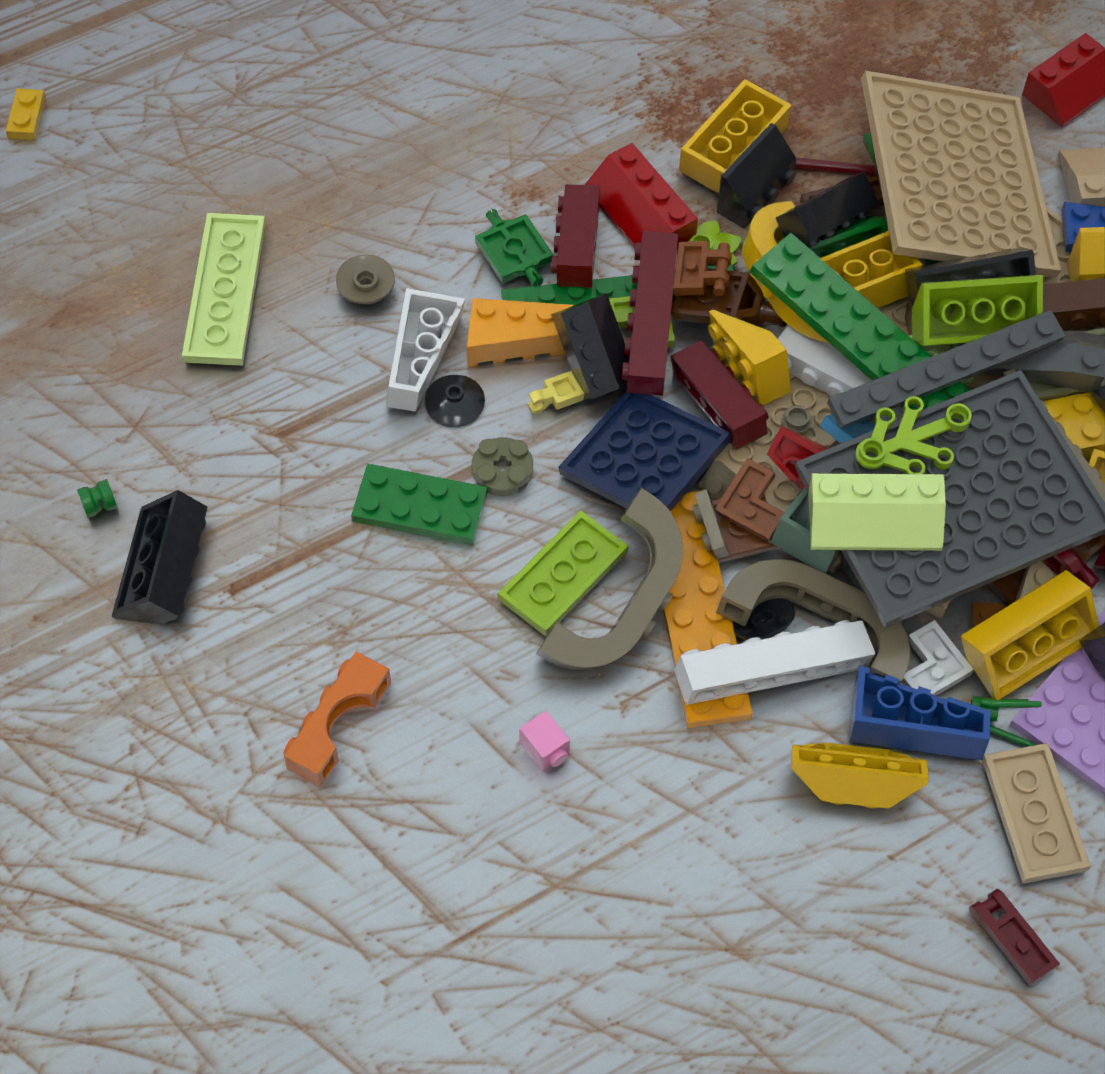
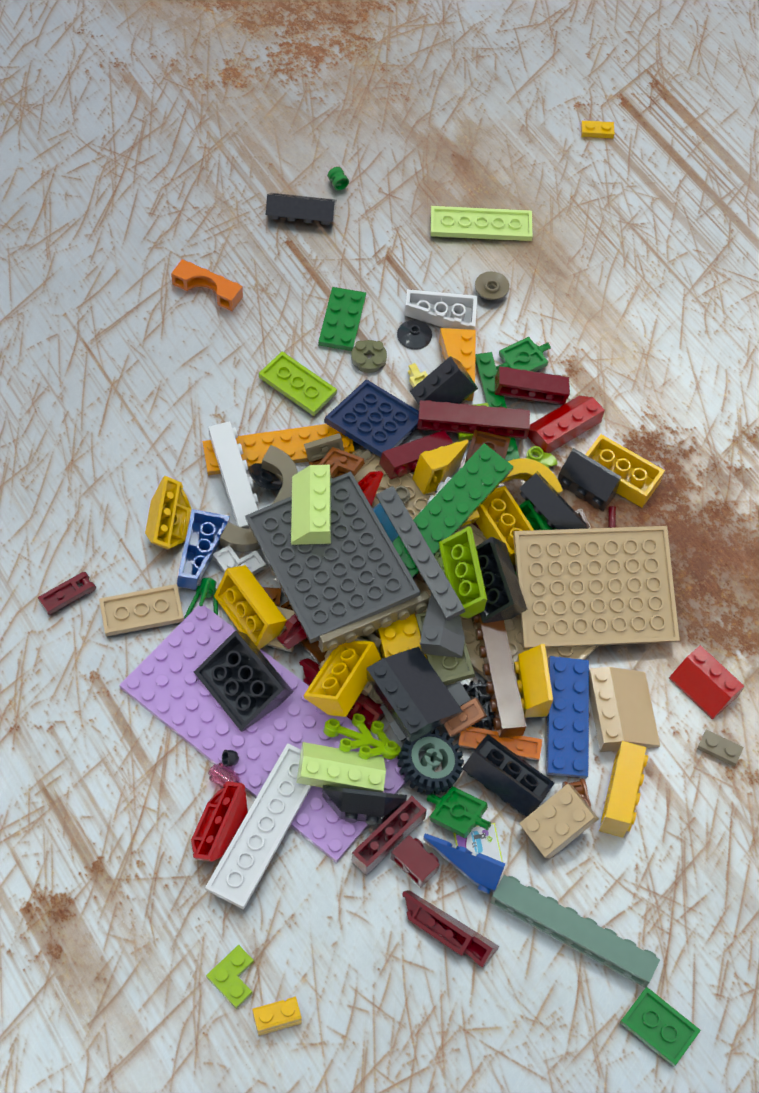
camera: 85 degrees right, 0 degrees up
bright pink brick [519,711,570,771] -> none
dark tan arch [536,488,683,671] -> none
dark orange plate [673,241,732,296] -> none
lime plant [855,396,972,474] -> none

